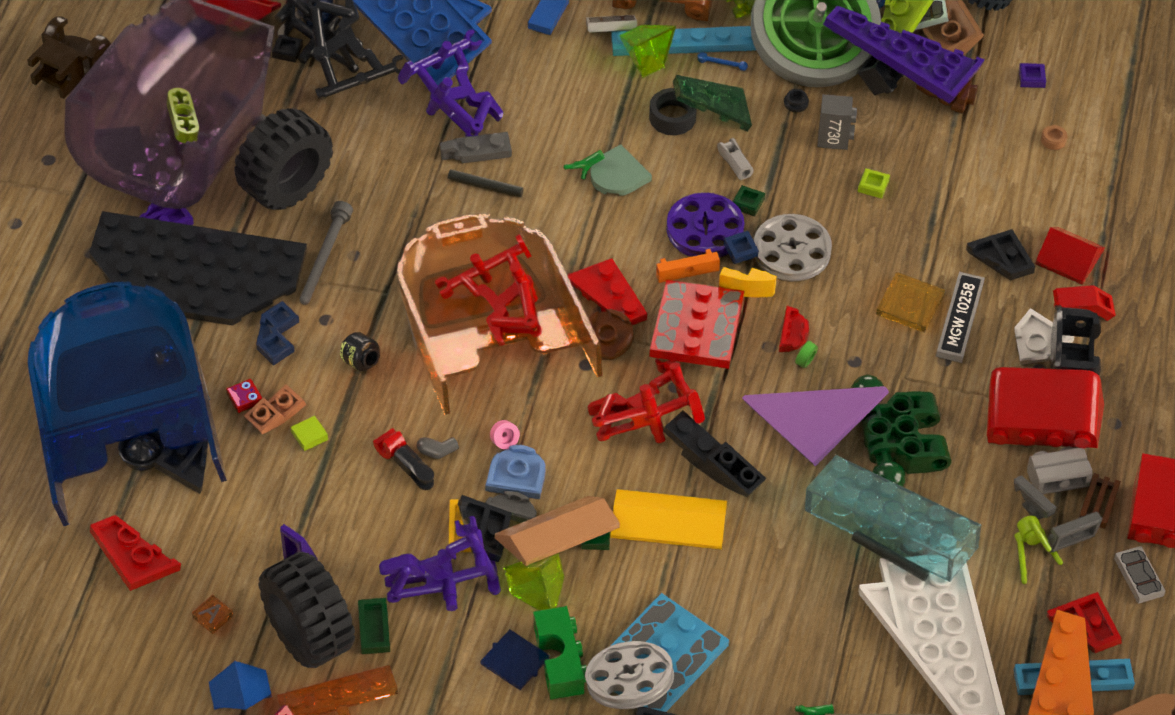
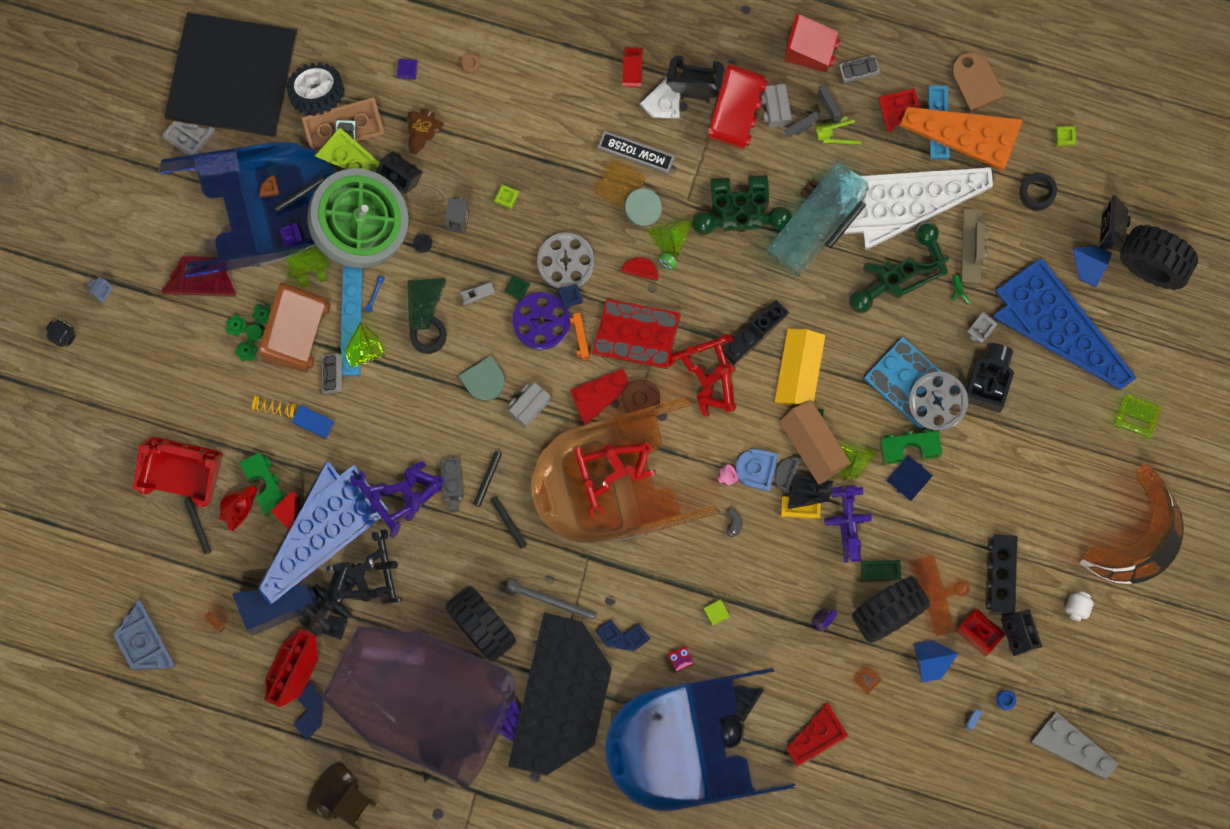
camera: 85 degrees left, 25 degrees up
lime beam [167,88,199,144] -> none
nougat slope [244,384,306,434] -> none
black head [340,332,380,371] -> none
black piece [373,428,434,490] -> none
green bar [564,150,605,180] -> none
yellow slope [719,267,777,298] -> none
medium lavender tile [742,386,889,466] -> none
dark purple wing [823,6,985,104] -> none
black wing [966,229,1035,281] -> none
red slope [1035,227,1105,285] -> none
reddish brown tile [1079,473,1121,529] -> none
none -> pearl dark grey piece [490,496,527,549]
none -> light grey brick [508,382,551,428]
none -> sand green tile [624,188,662,227]
none -> clear neon green slope [646,220,692,256]
none -> dark green piece [849,222,949,313]

